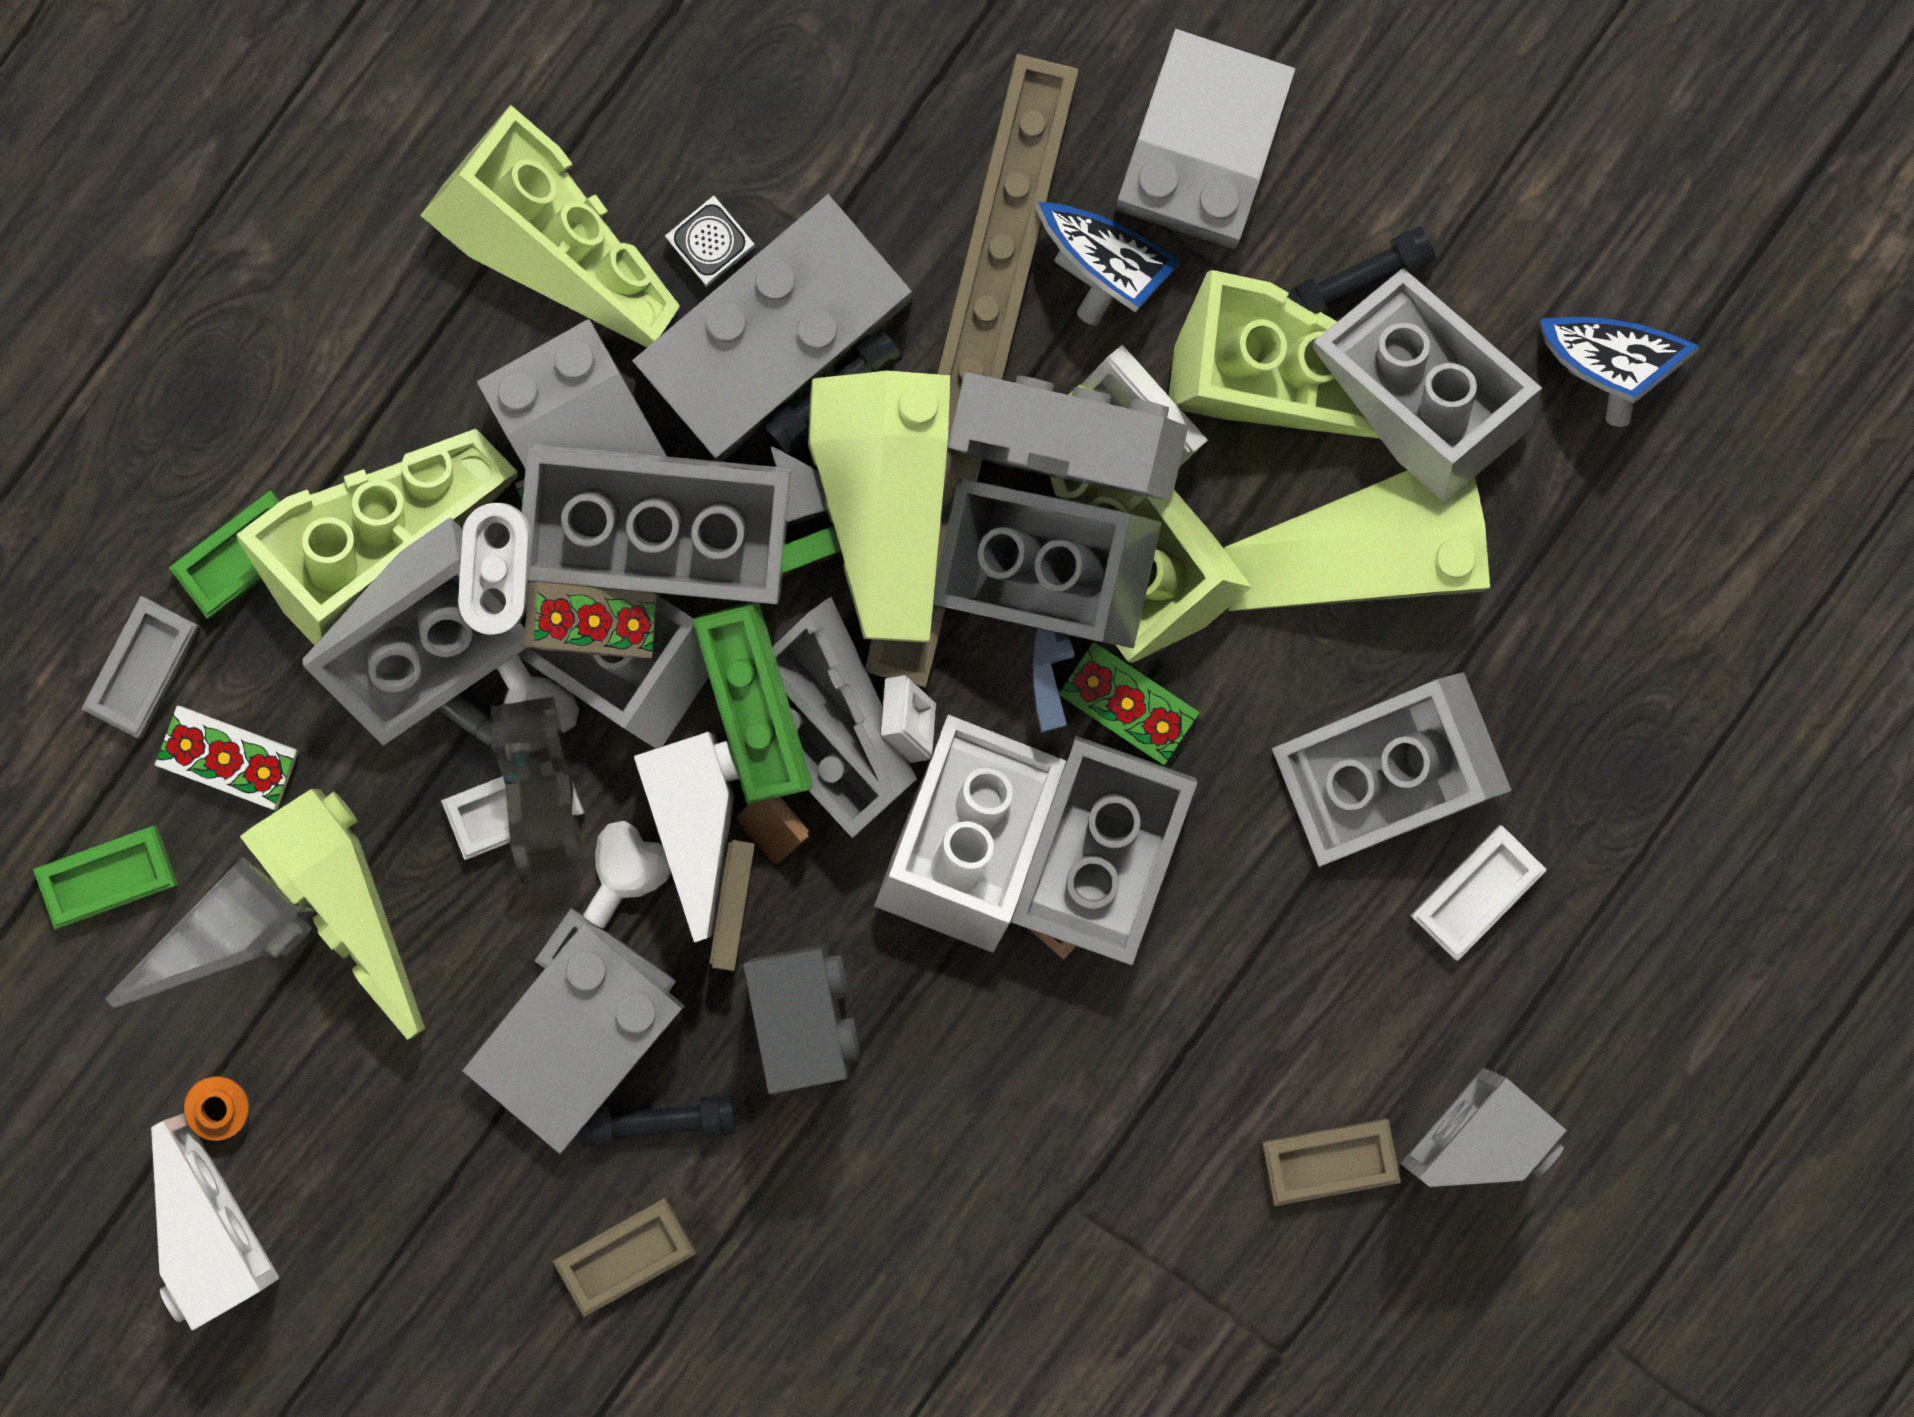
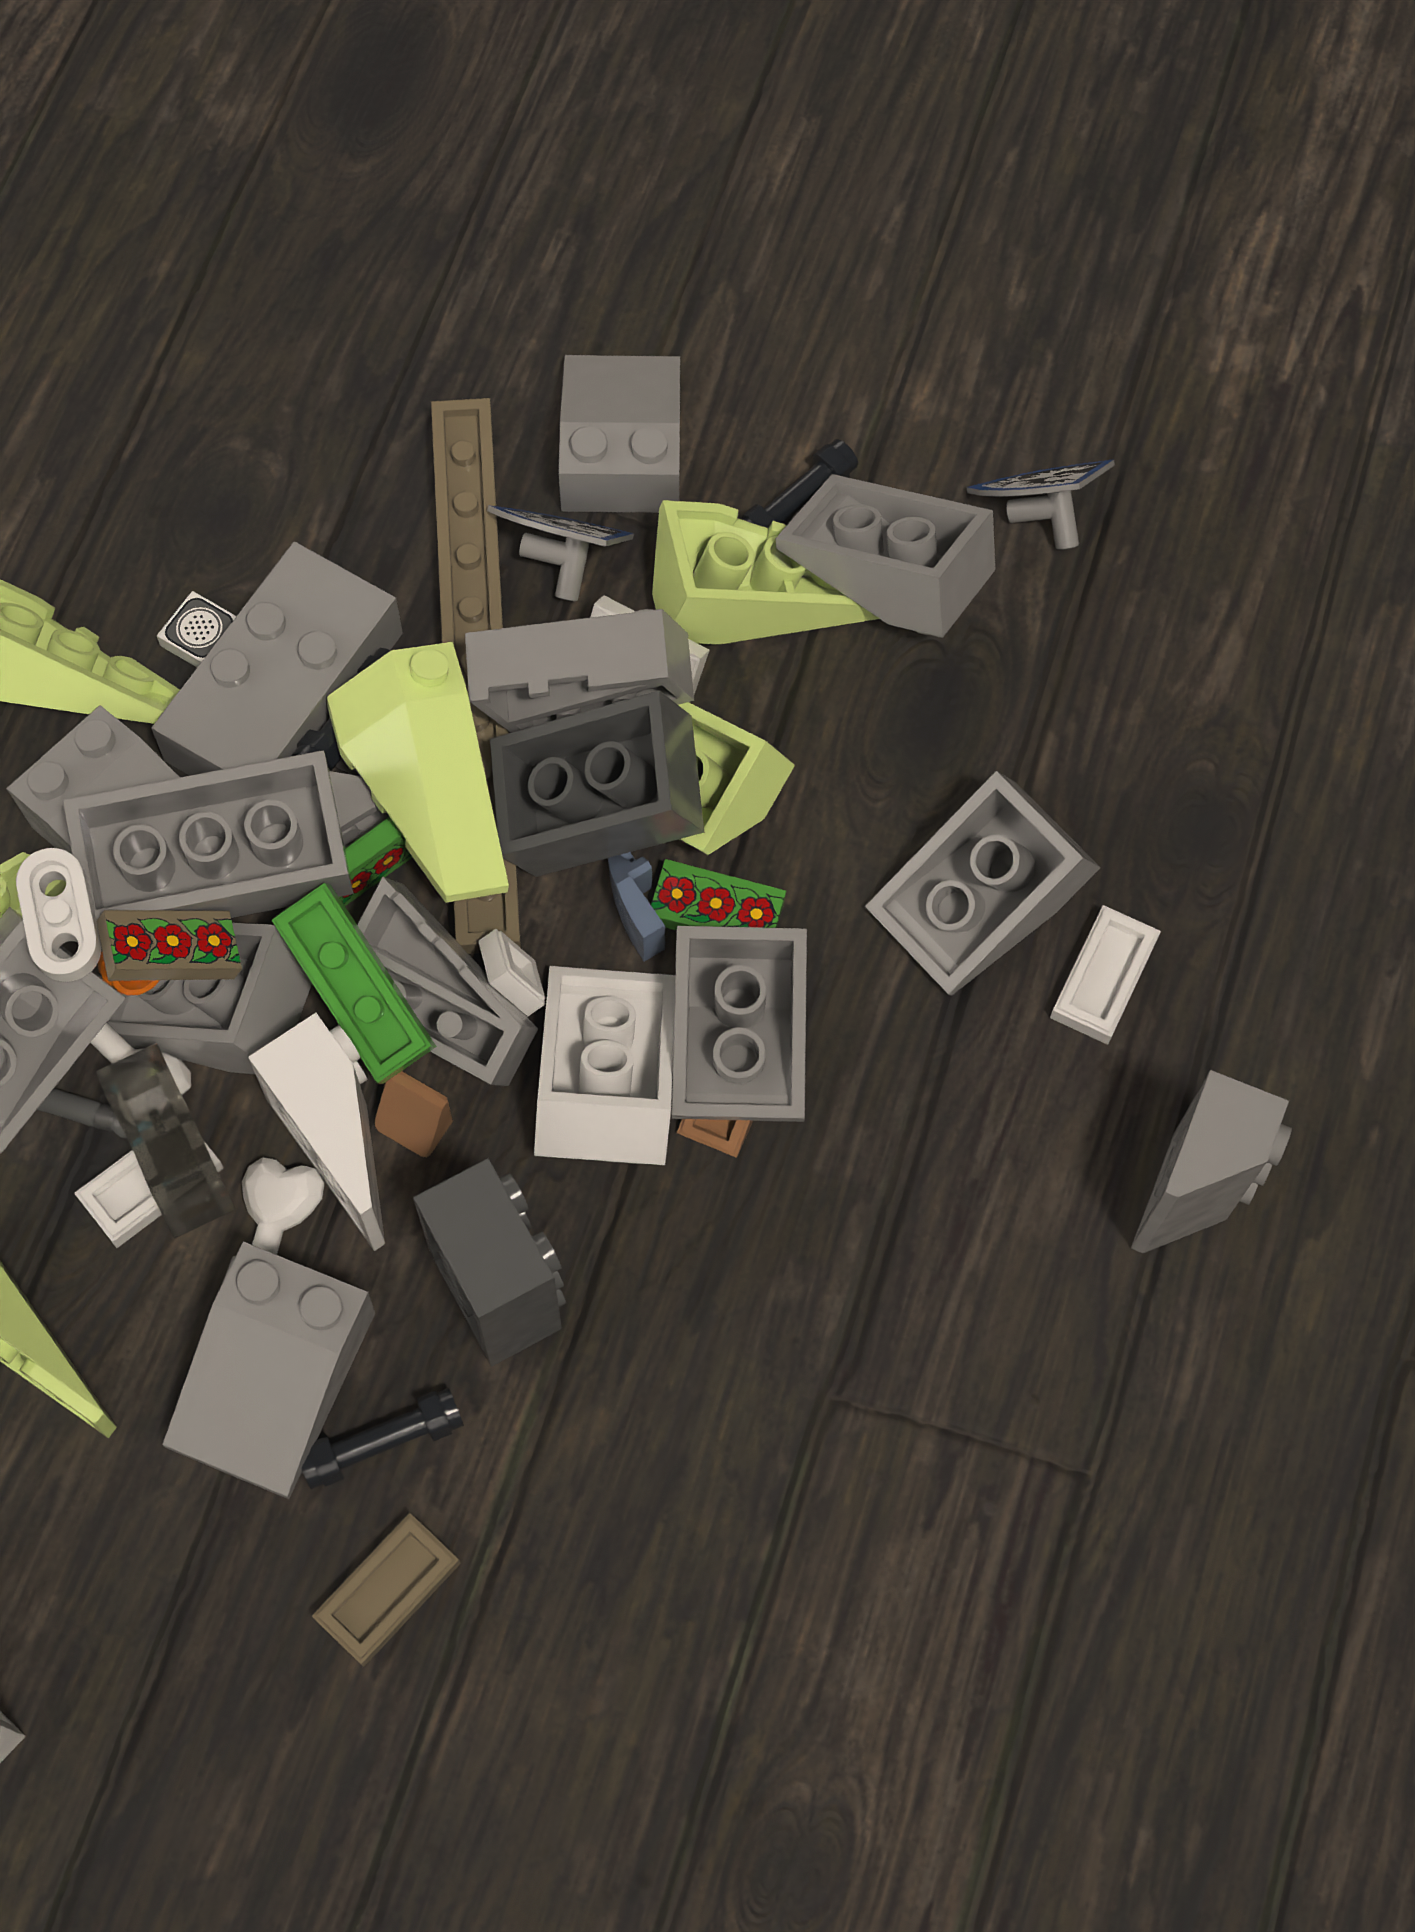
camera: 20 degrees left, 20 degrees down
dark tan tile [709,840,755,971] -> none
yellowish green wedge [1224,470,1490,611] -> none
dark tan tile [1262,1118,1400,1206] -> none

